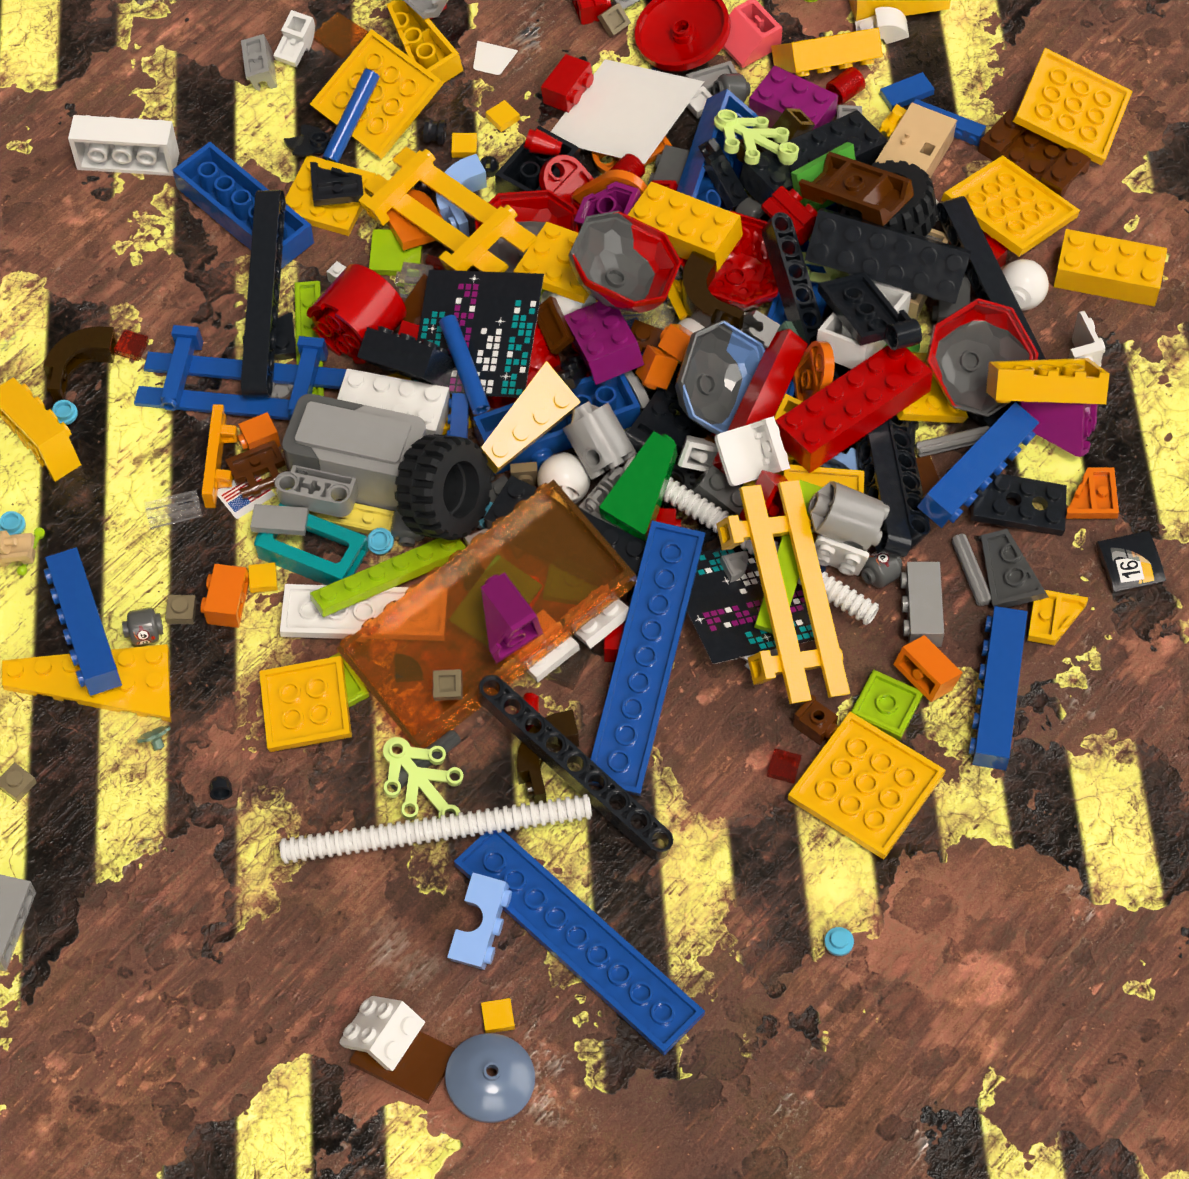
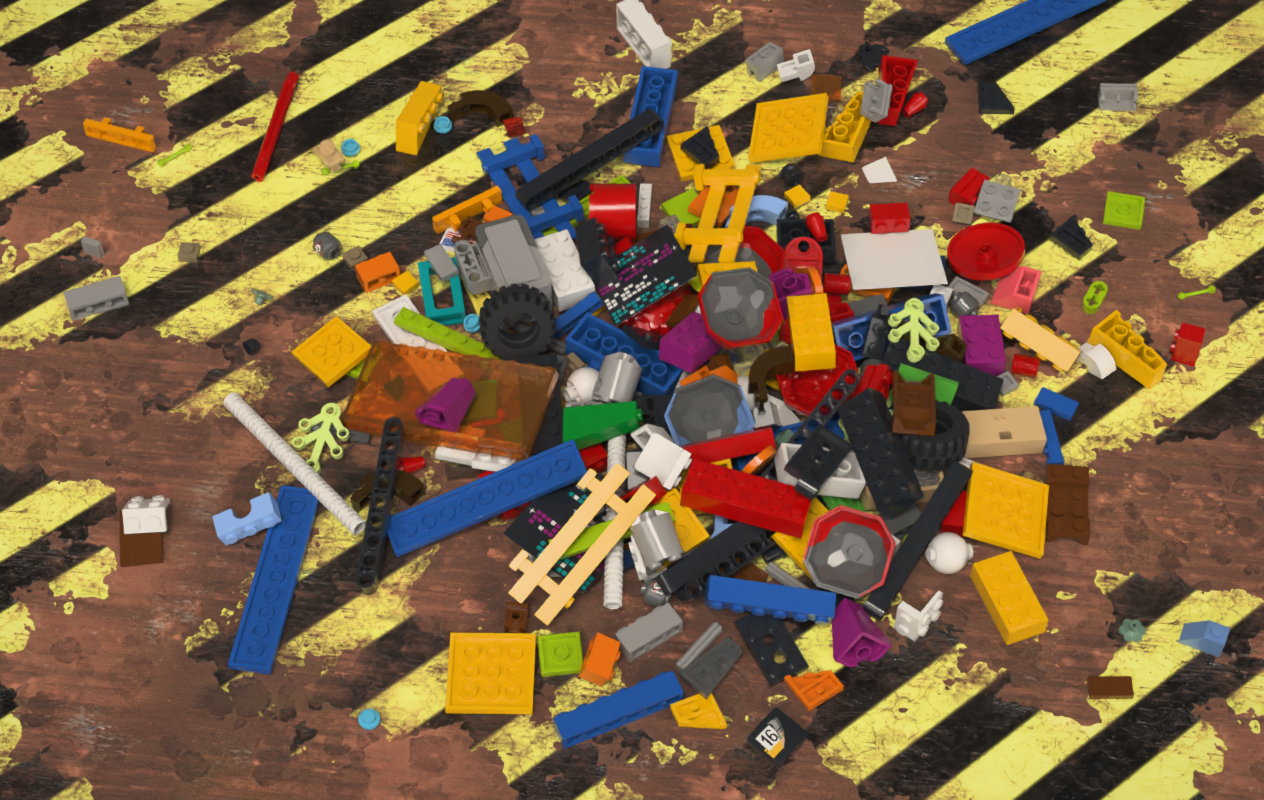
camera: 55 degrees right, 5 degrees down
yellow wing [2,644,171,722] -> none
blue brick [44,547,122,696] -> none
clear tile [144,490,203,529] -> none
black plate [284,124,331,157] -> none
blue piece [322,69,380,163] -> none
dark tan plate [433,669,463,701] -> none
blue piece [439,315,490,415] -> none
sand blue dish [445,1033,535,1123] -> none
wedge [481,361,581,474] -> none
yellow tile [481,998,515,1033] -> none
clear red tile [767,748,802,784] -> none
yellow piece [879,104,907,137] -> none
yellow wedge [986,358,1110,404] -> none
yellow plate [1013,48,1132,166] -> none

